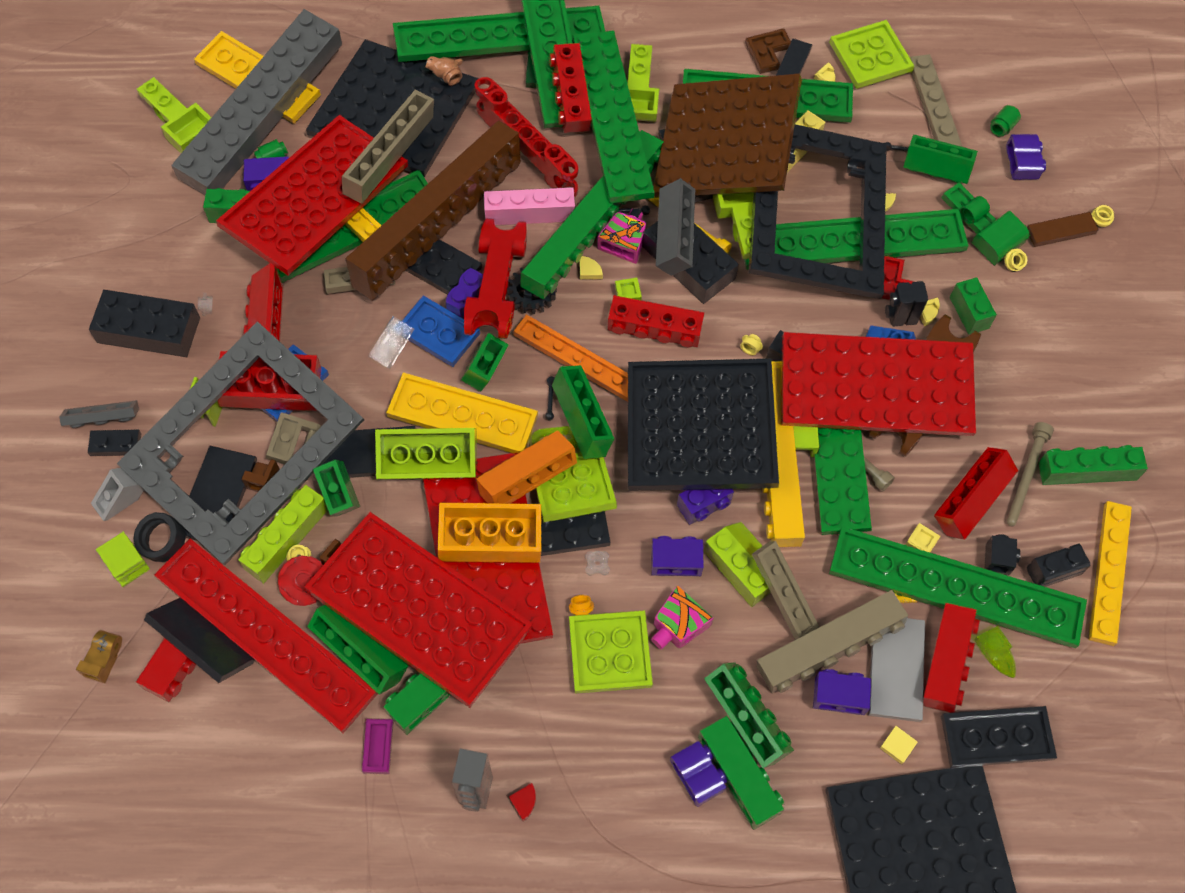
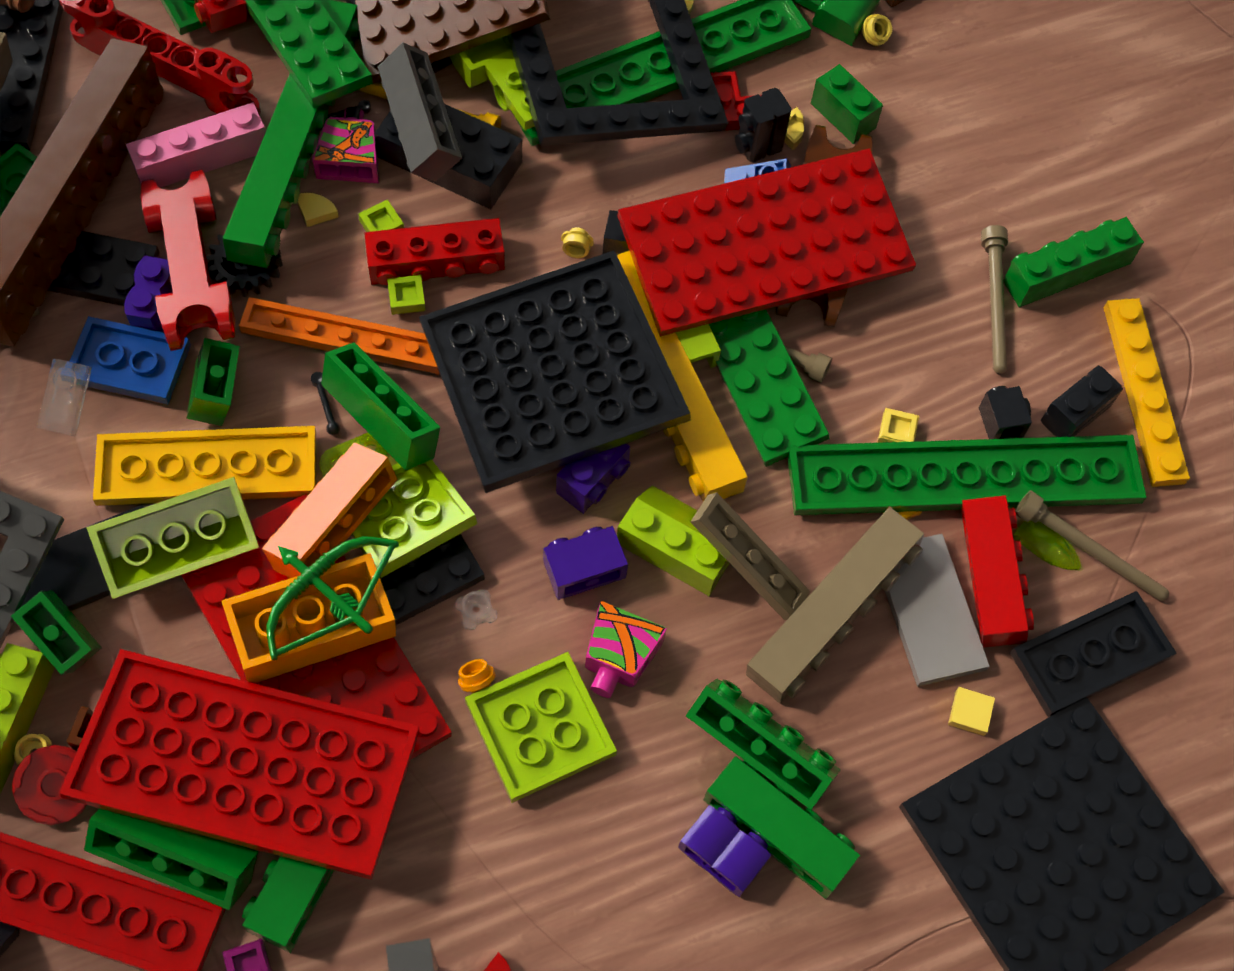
camera: 25 degrees left, 0 degrees up
dark purple brick [813,669,871,715] -> none
red brick [934,447,1019,540] -> none
none -> green piece [266,536,399,661]
none -> lime plate [387,275,426,315]
none -> dark tan piece [1015,490,1169,601]

